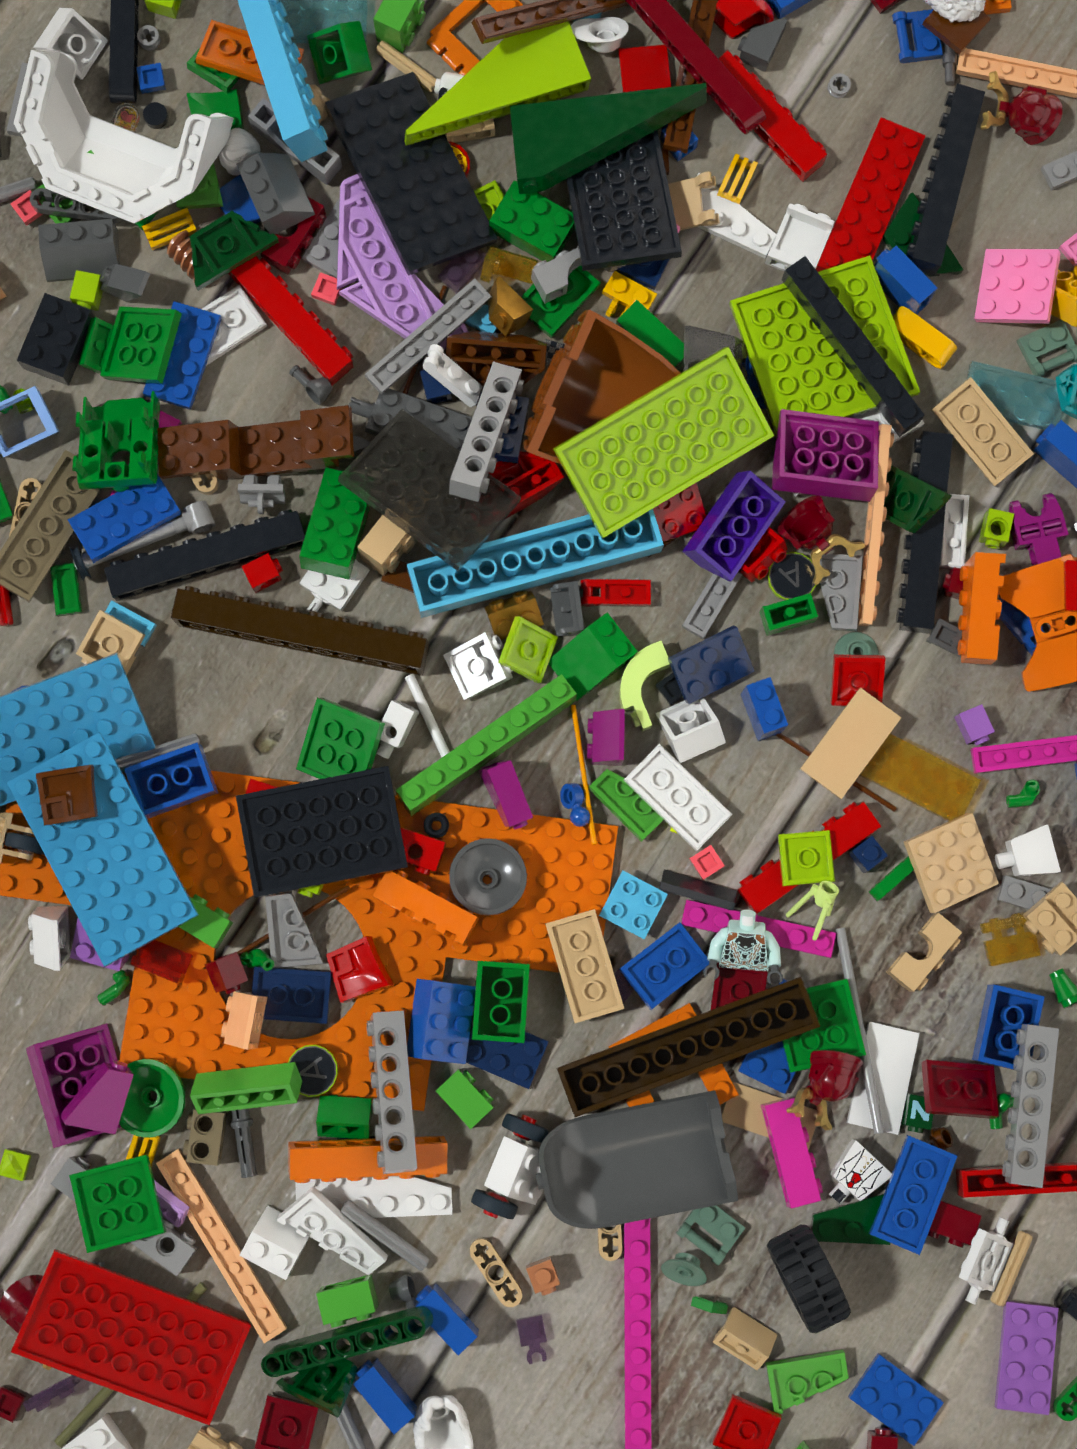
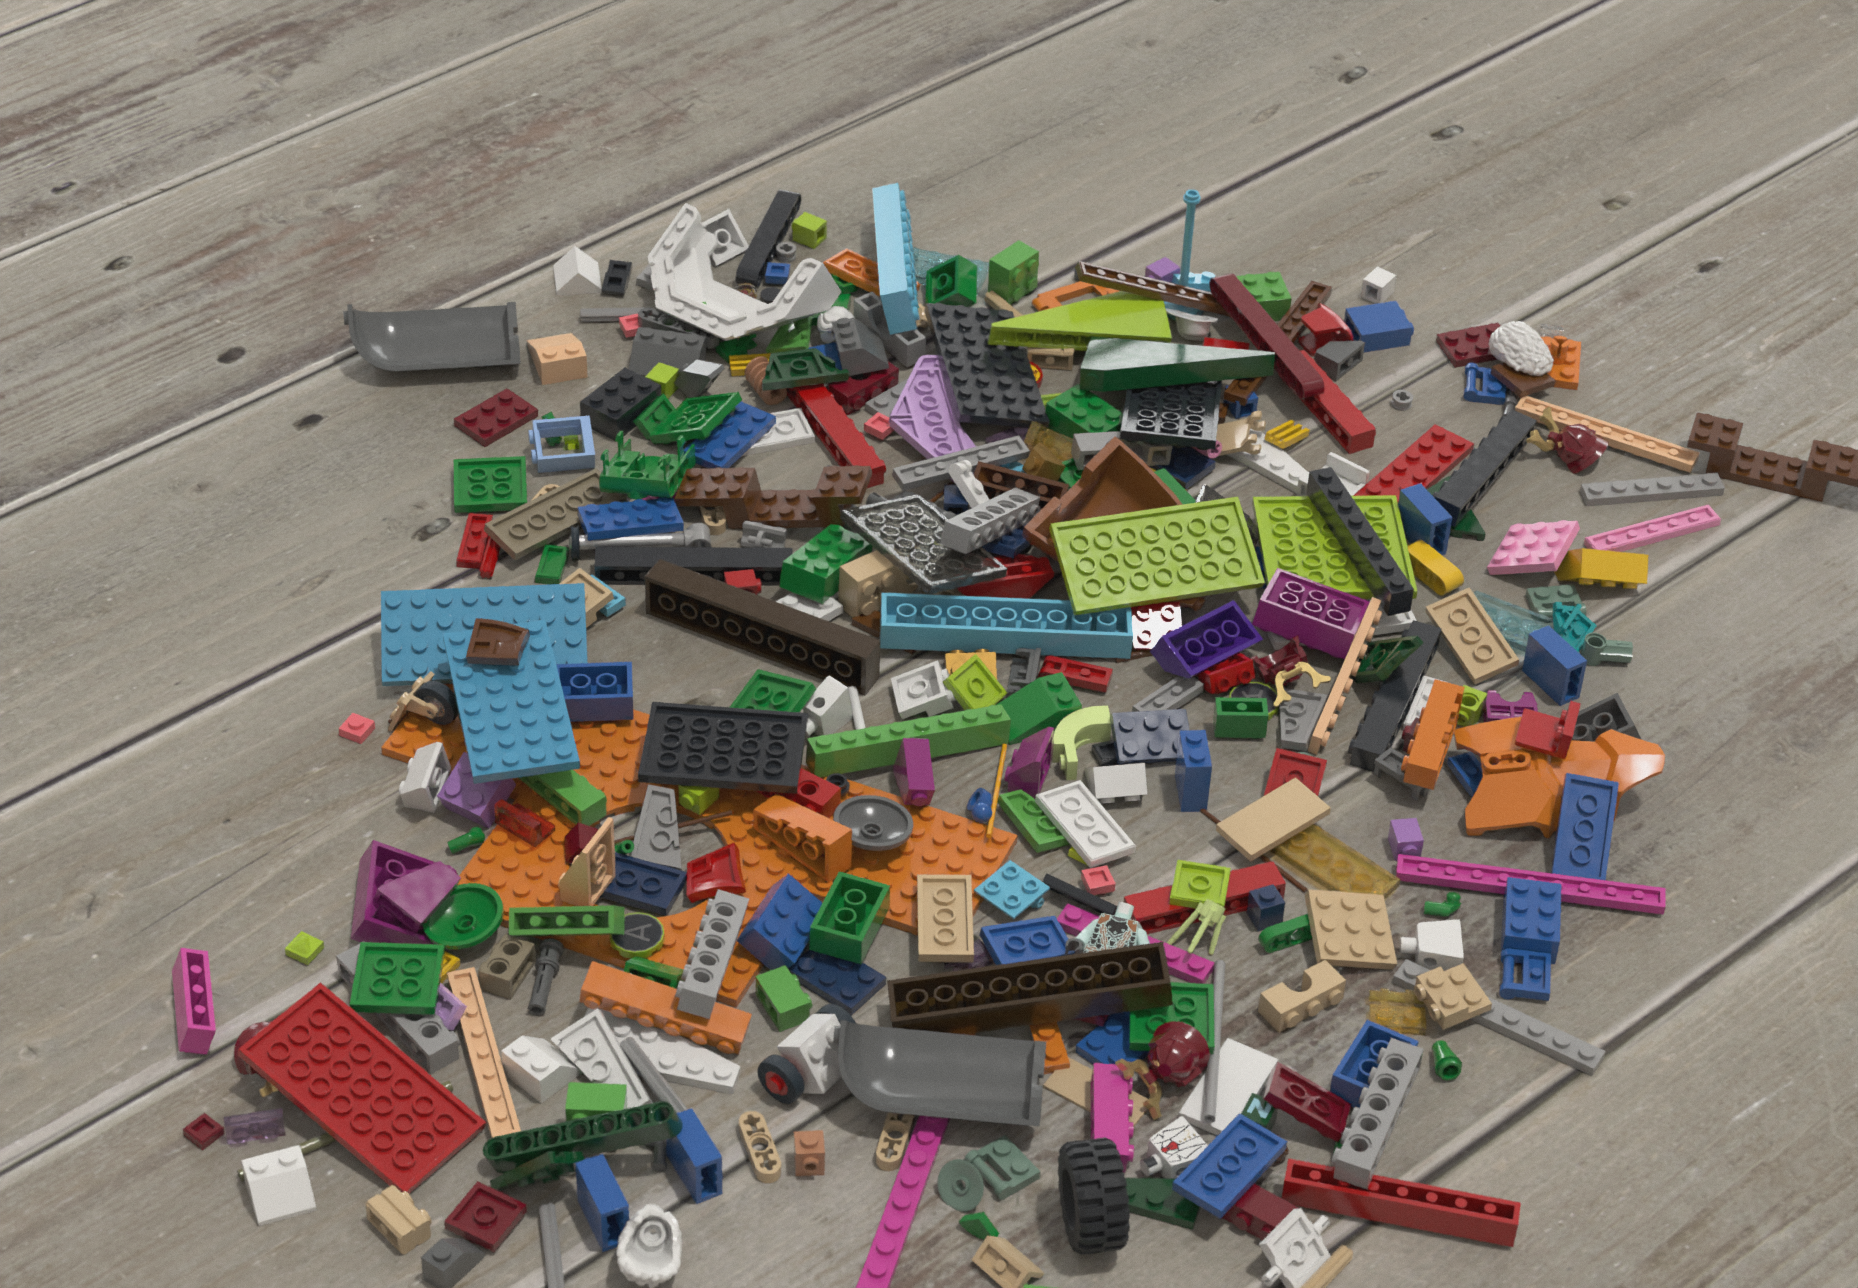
camera: 15 degrees right, 40 degrees down
clear purple plate [516,1314,547,1364] -> none

